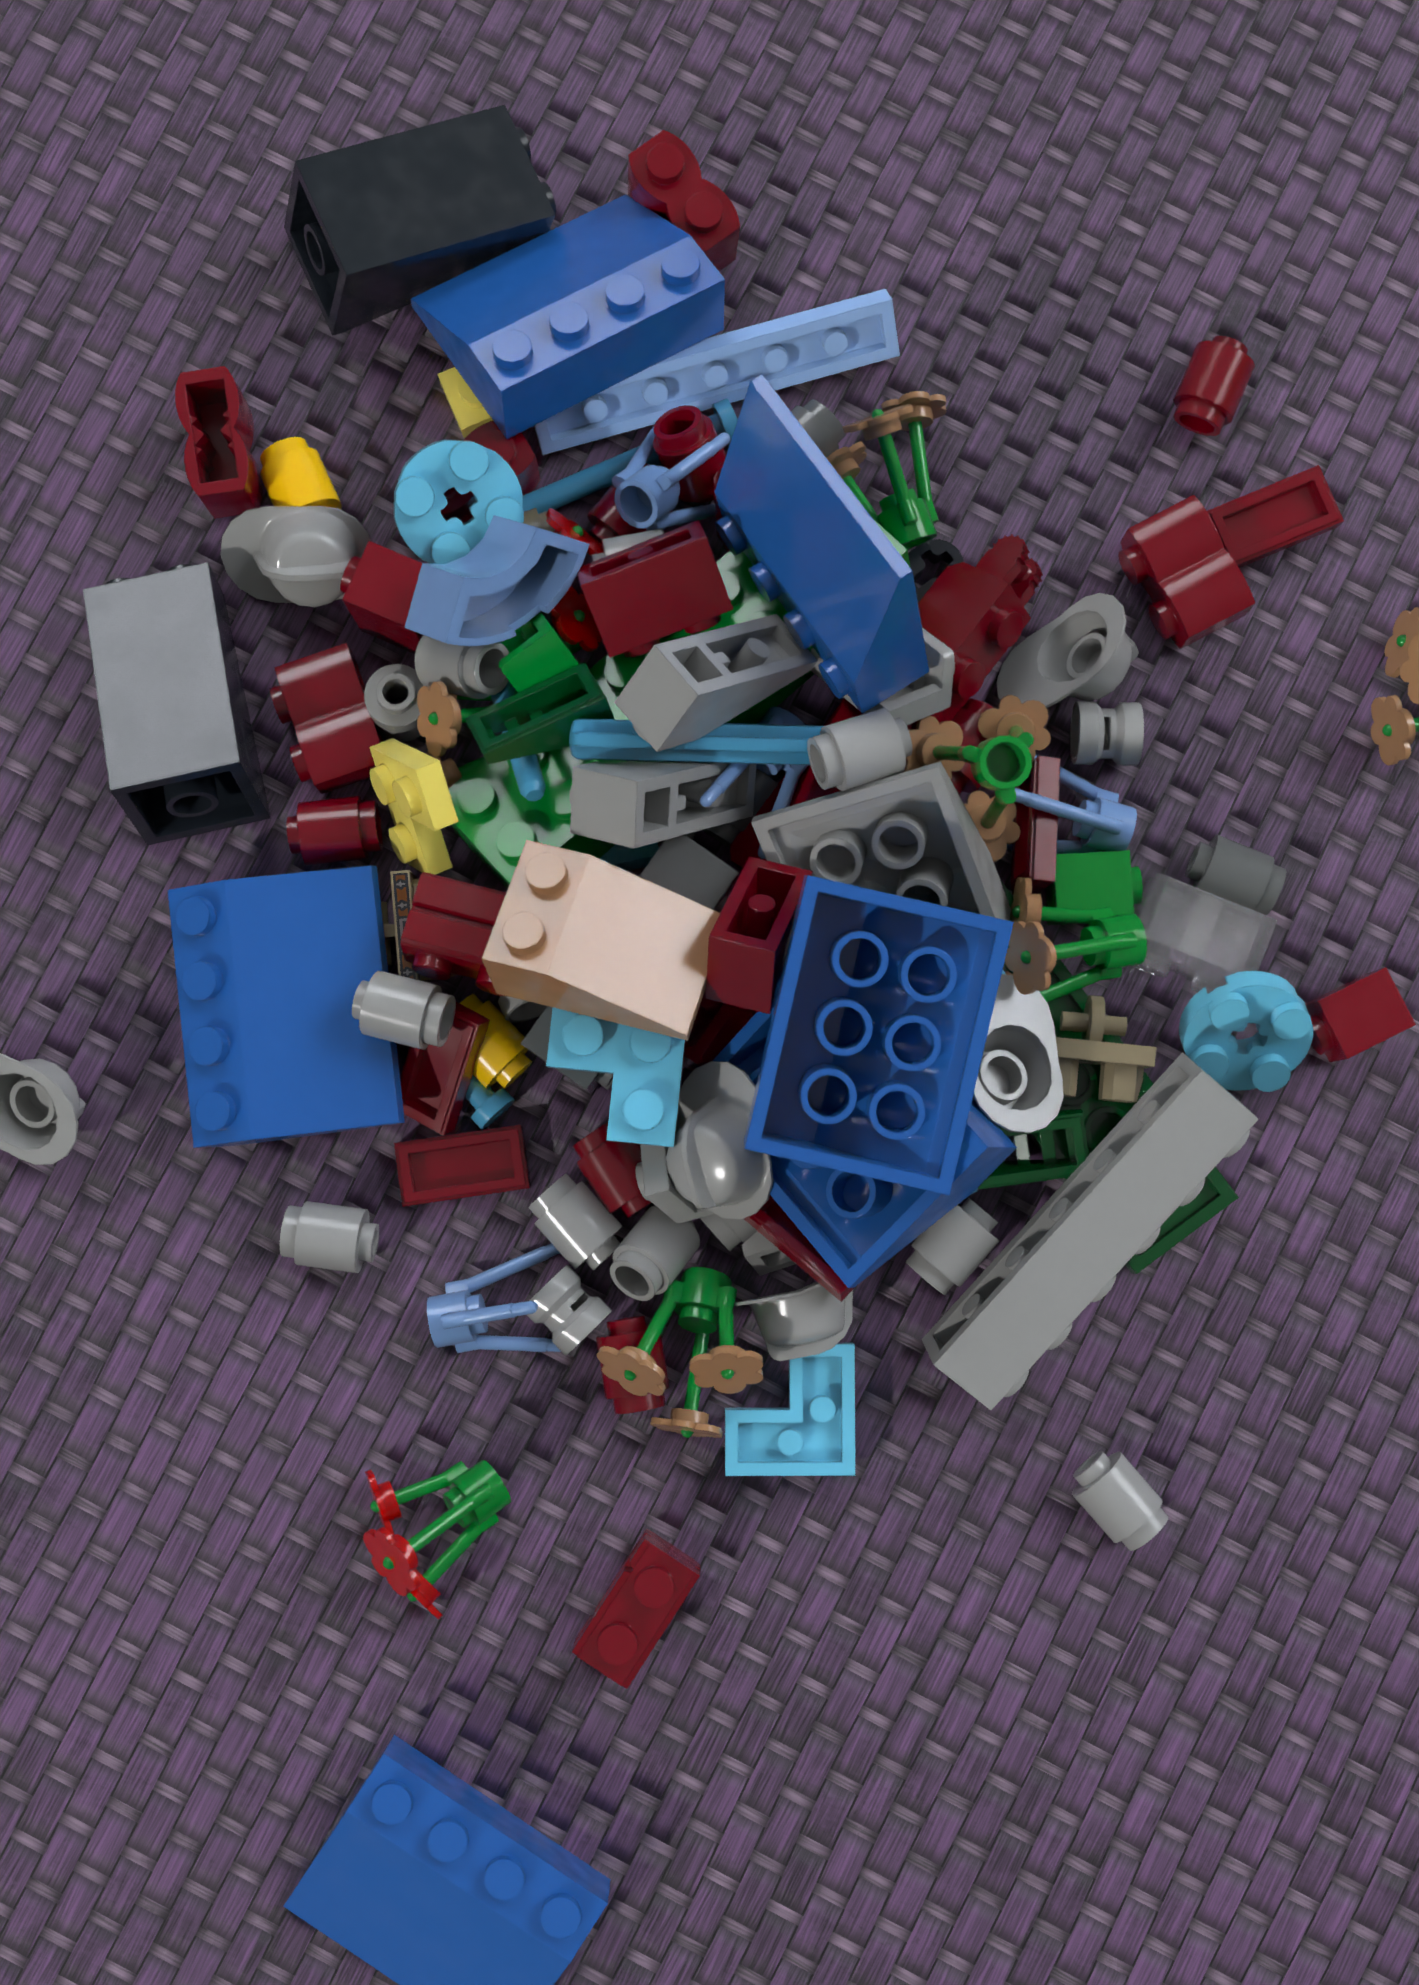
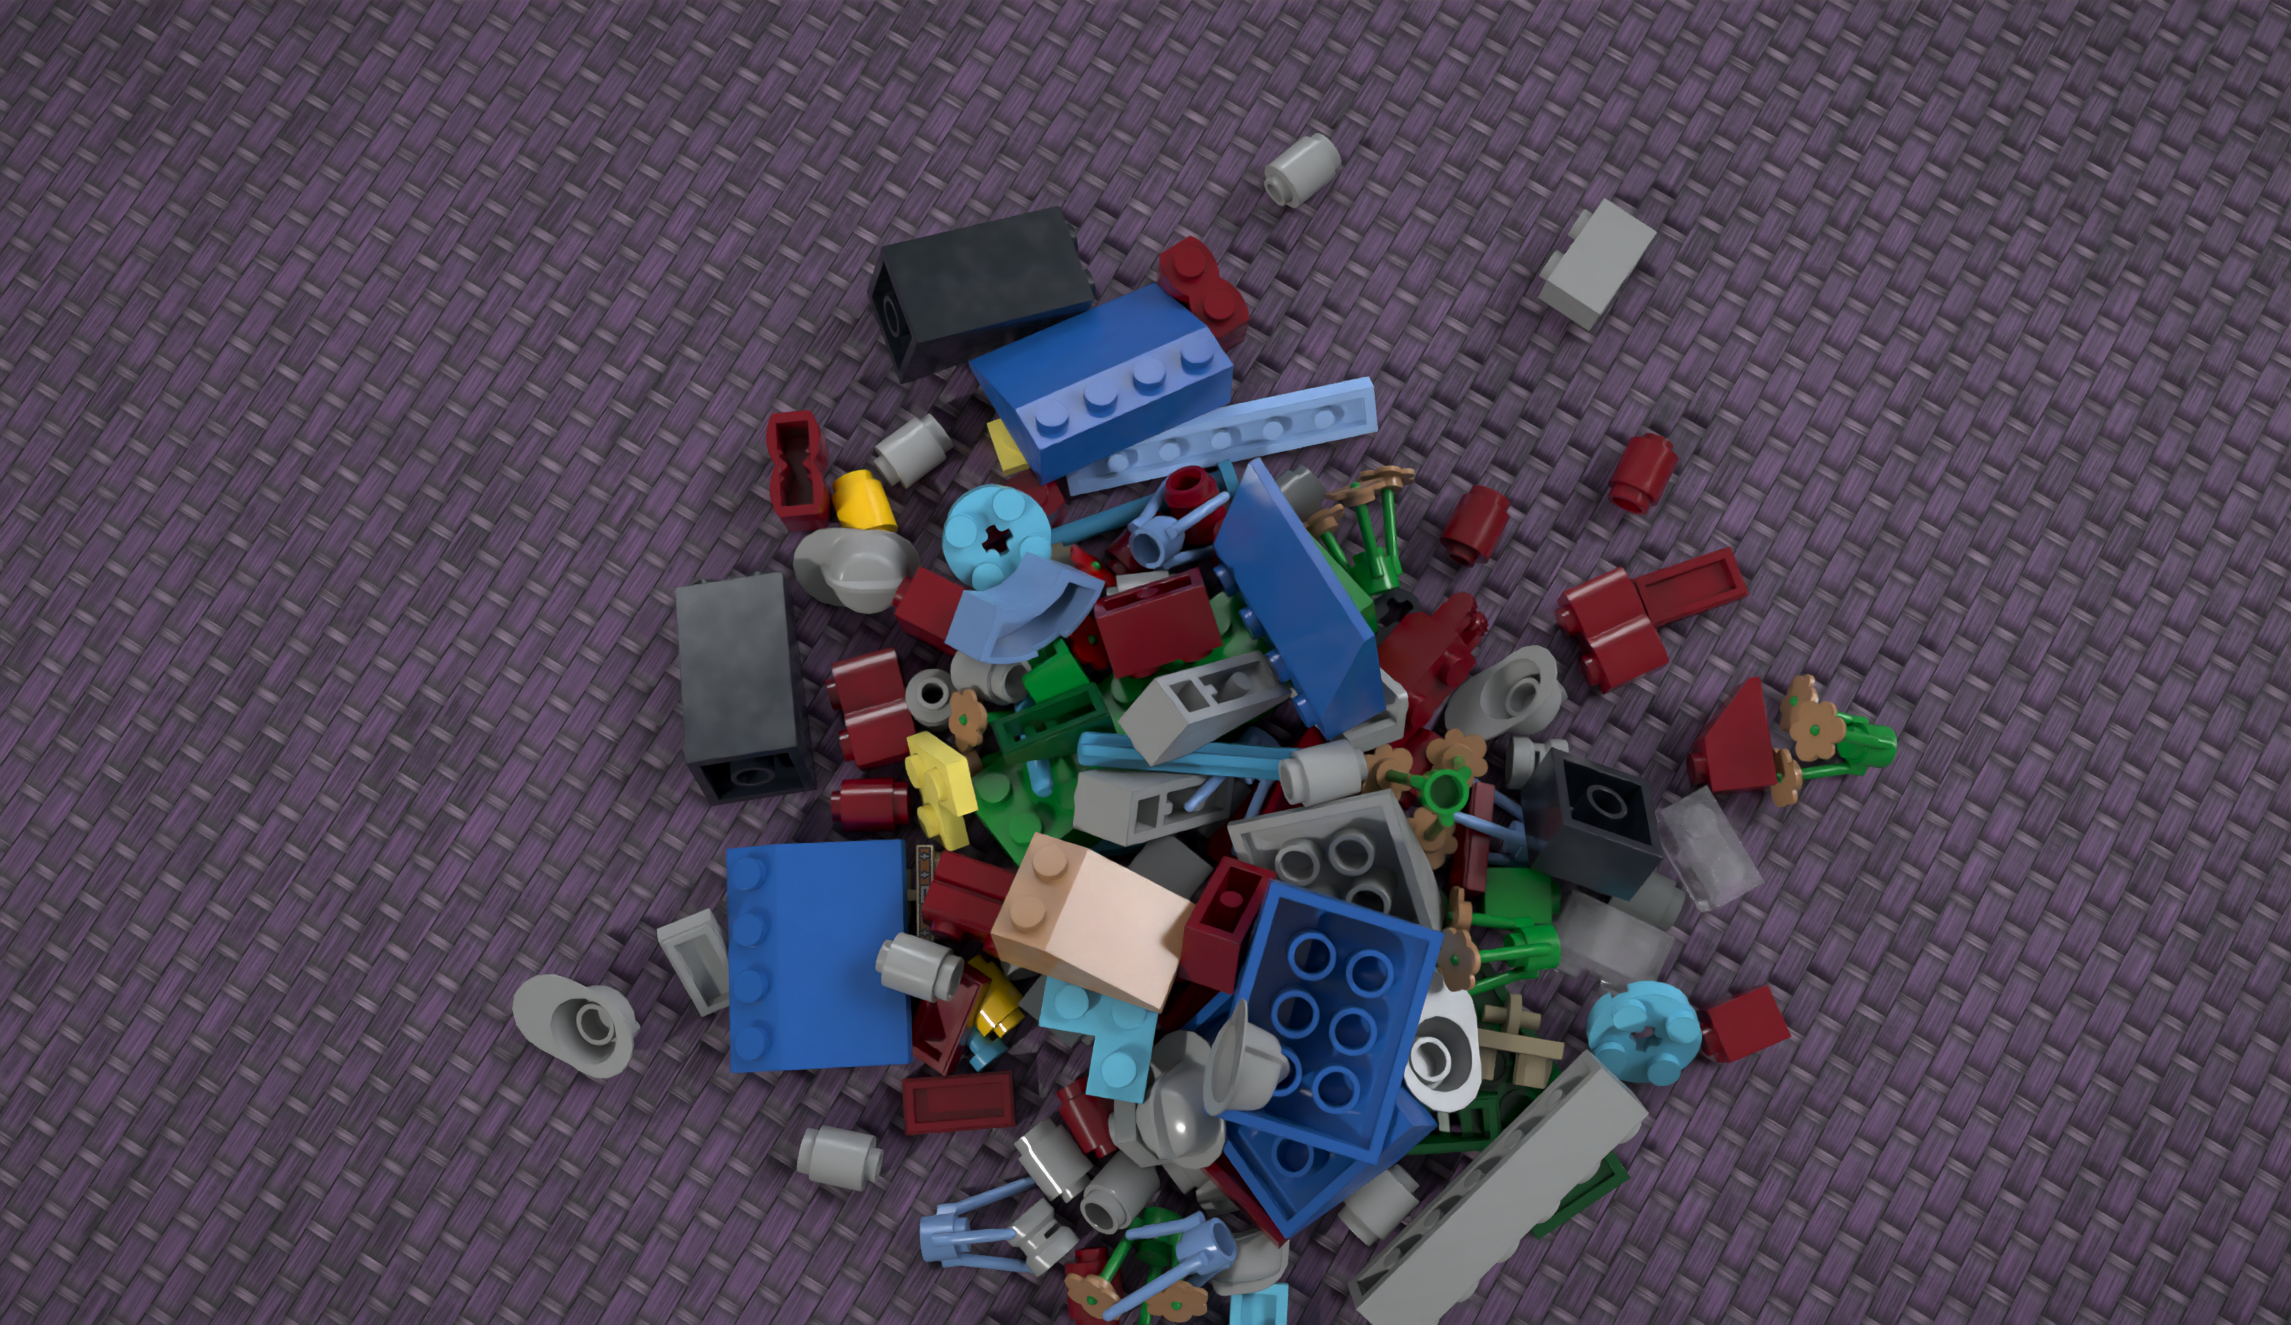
camera: 10 degrees right, 5 degrees down
none -> light grey tile [657,908,729,1017]
none -> light grey brick [873,413,954,489]
none -> medium blue plant [1102,1211,1237,1321]
none -> light grey piece [1203,998,1290,1116]
none -> light grey brick [1264,133,1341,208]
none -> dark red brick [1440,485,1511,568]
none -> black brick [1520,747,1664,902]
none -> light grey brick [1538,198,1657,331]
none -> clear brick [1655,785,1764,913]
none -> dark red slope [1686,677,1778,798]

